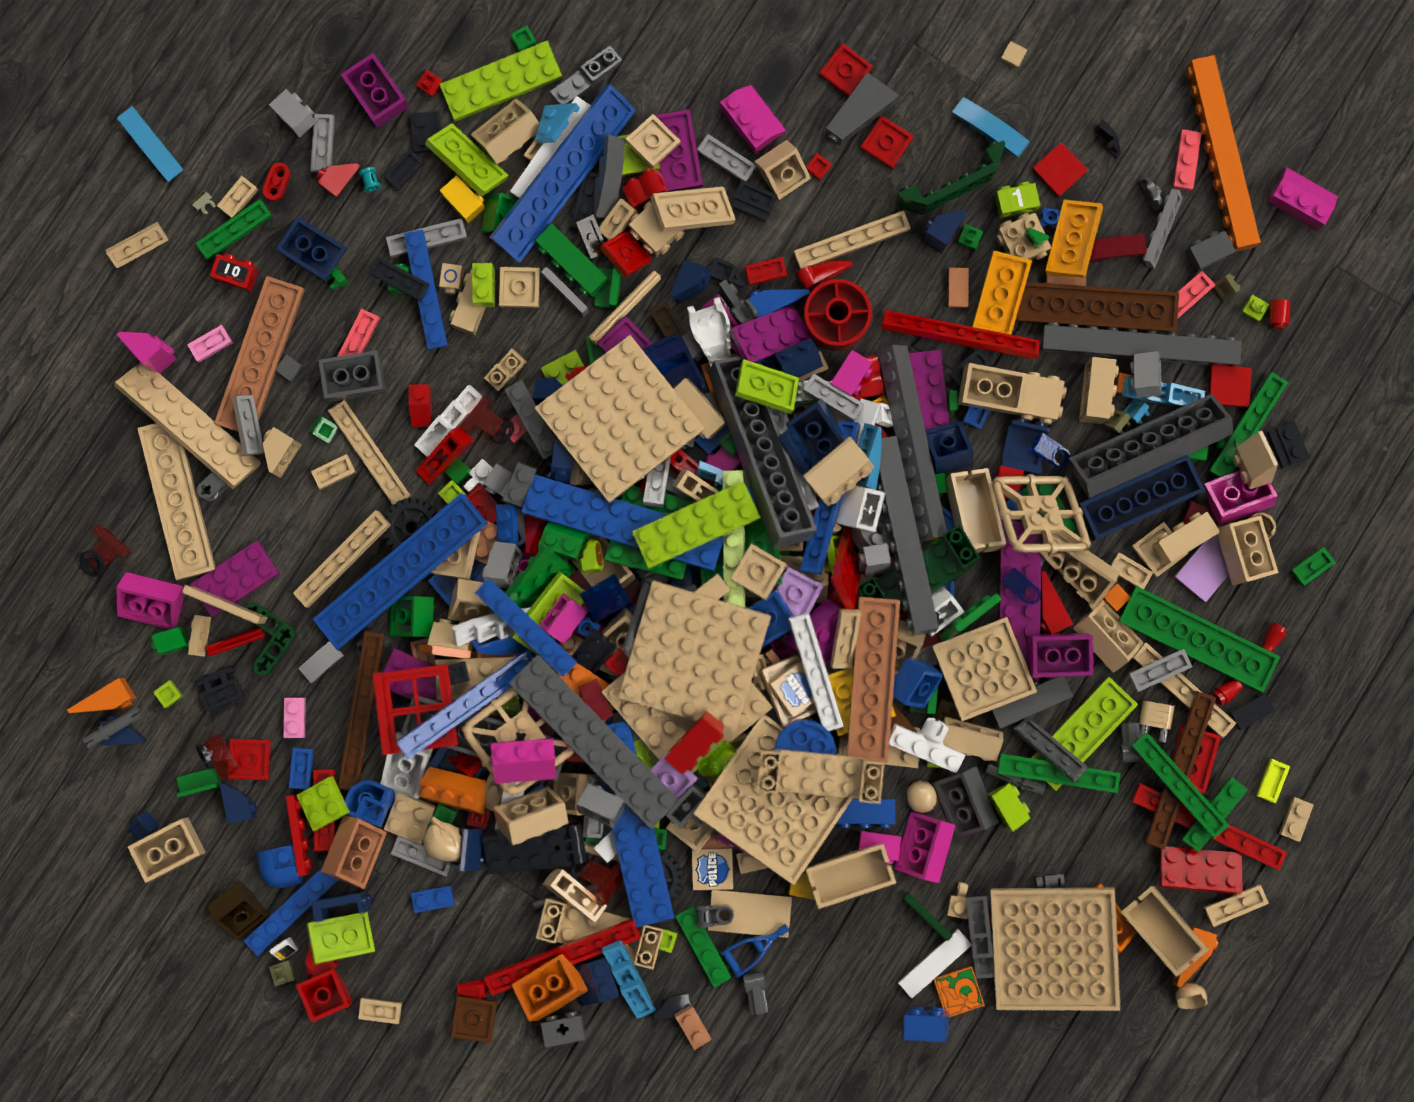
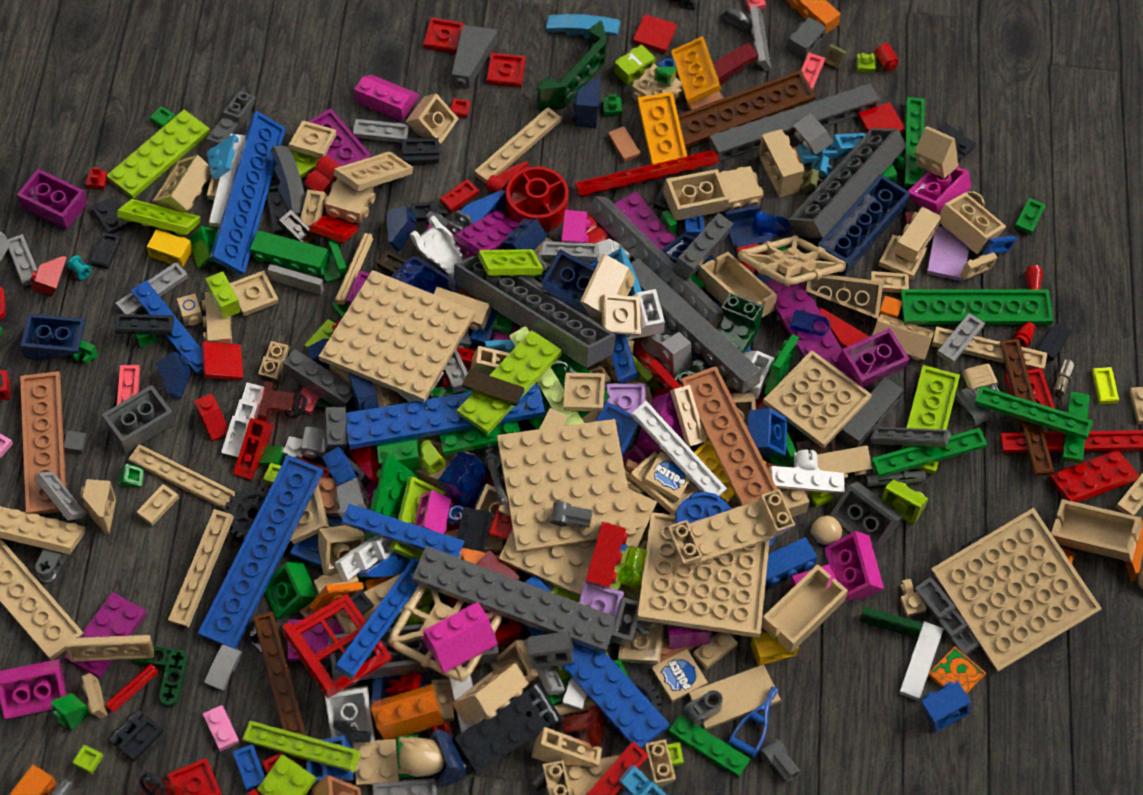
camera: 30 degrees left, 25 degrees down
none -> dark blue slope [156,351,191,399]
none -> red tile [202,341,243,381]
none -> lime tile [242,721,361,773]
none -> black slope [333,720,371,742]
none -> dark brown tile [462,369,524,407]
none -> dark grey piece [550,501,592,528]
none -> tan tile [601,294,641,336]
none -> dark grey brick [673,213,733,281]
none -> tan plate [960,252,998,280]
none -> blue tile [983,235,1017,255]
none -> dark tan axle [1053,359,1074,396]

